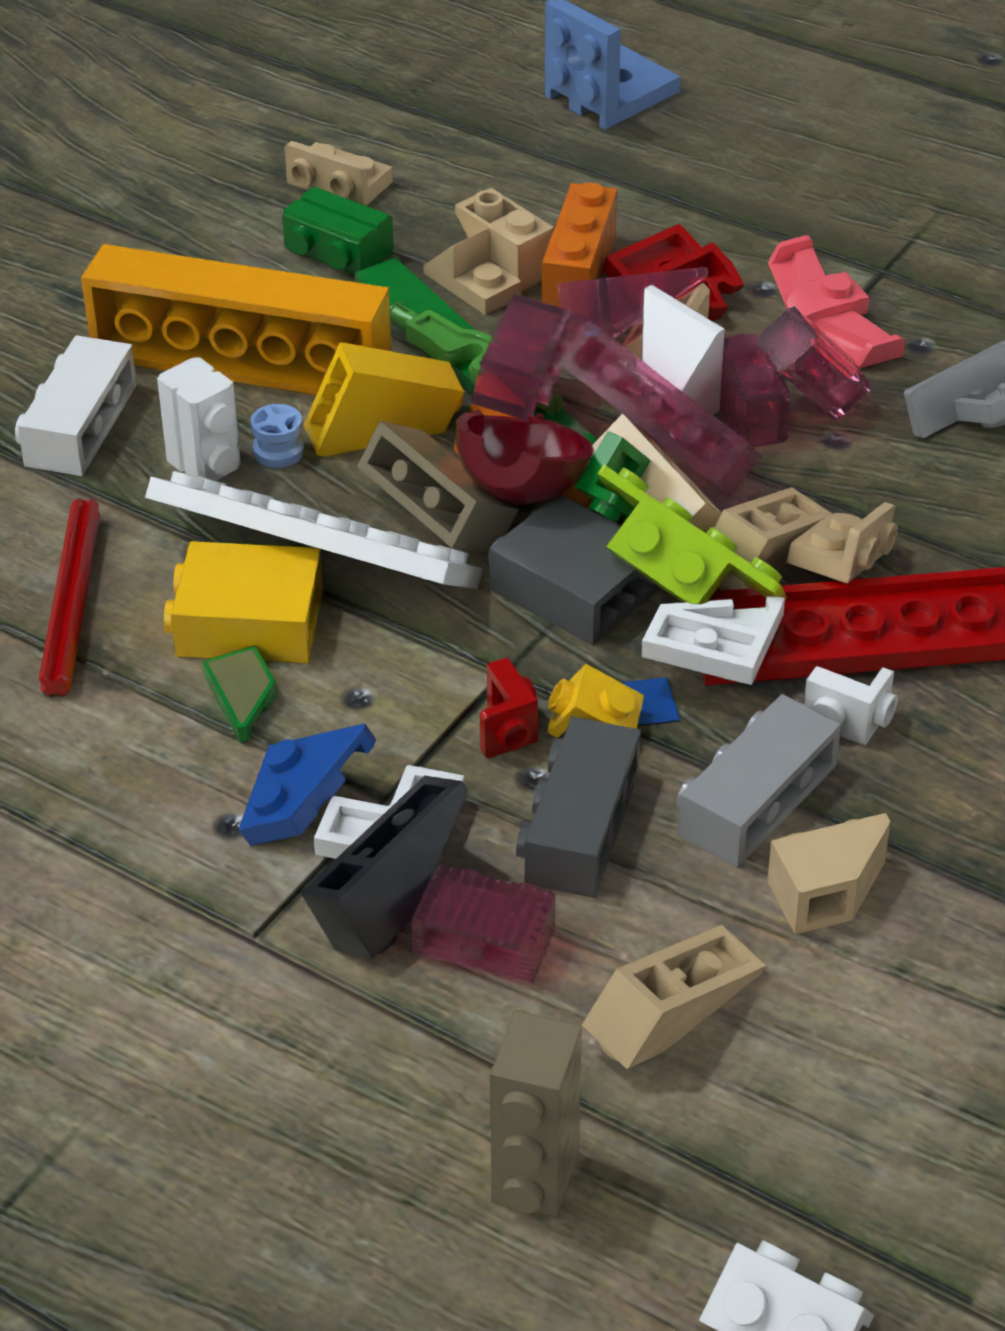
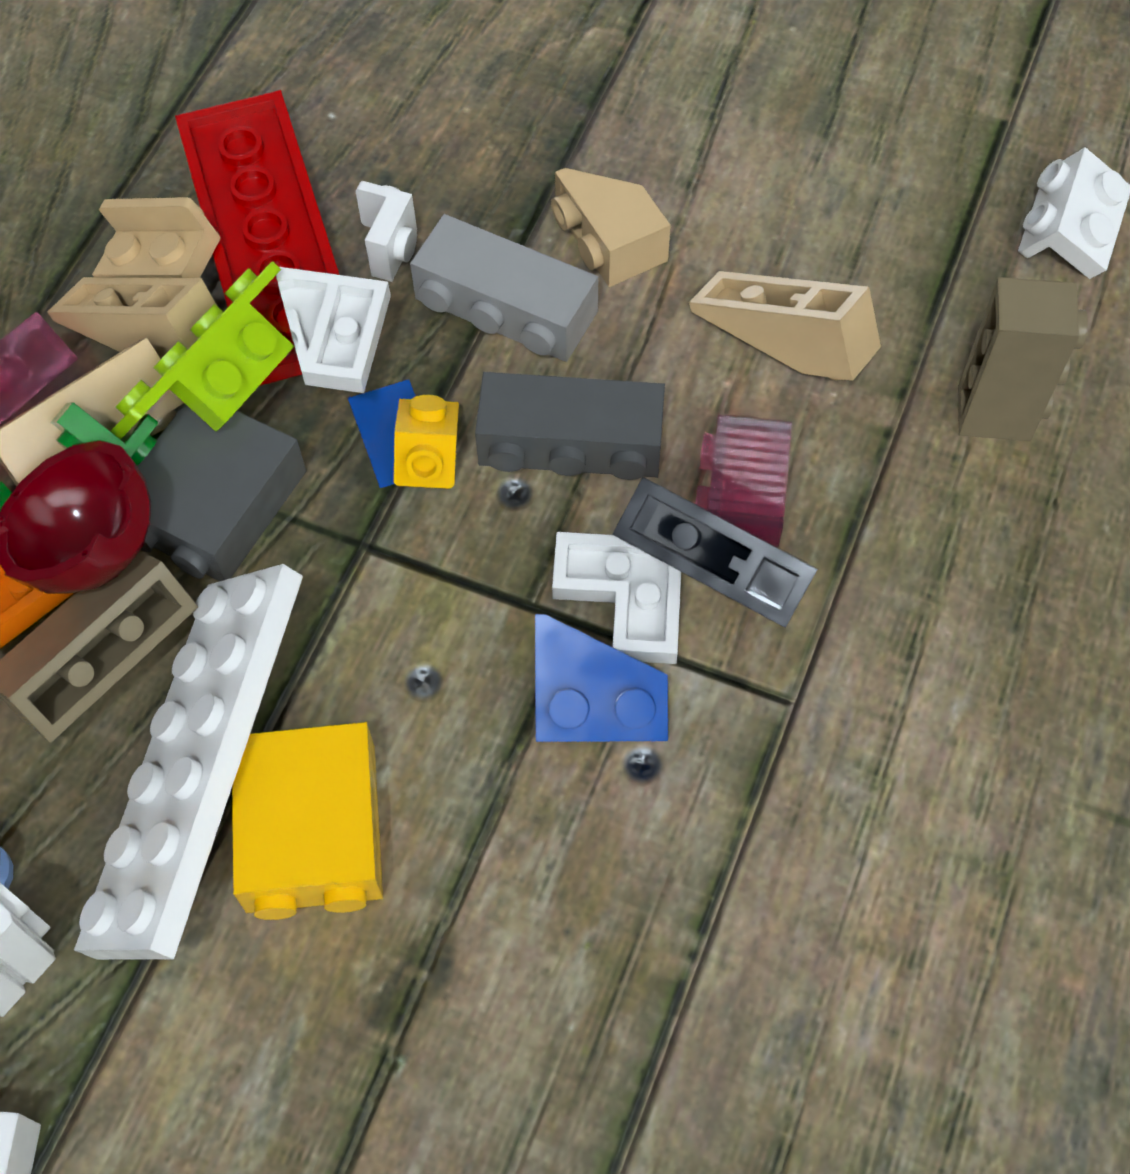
camera: 100 degrees left, 20 degrees up
red axle [38,498,101,696] -> none
tile [202,645,276,743] -> none
red bracket [480,657,538,758] -> none

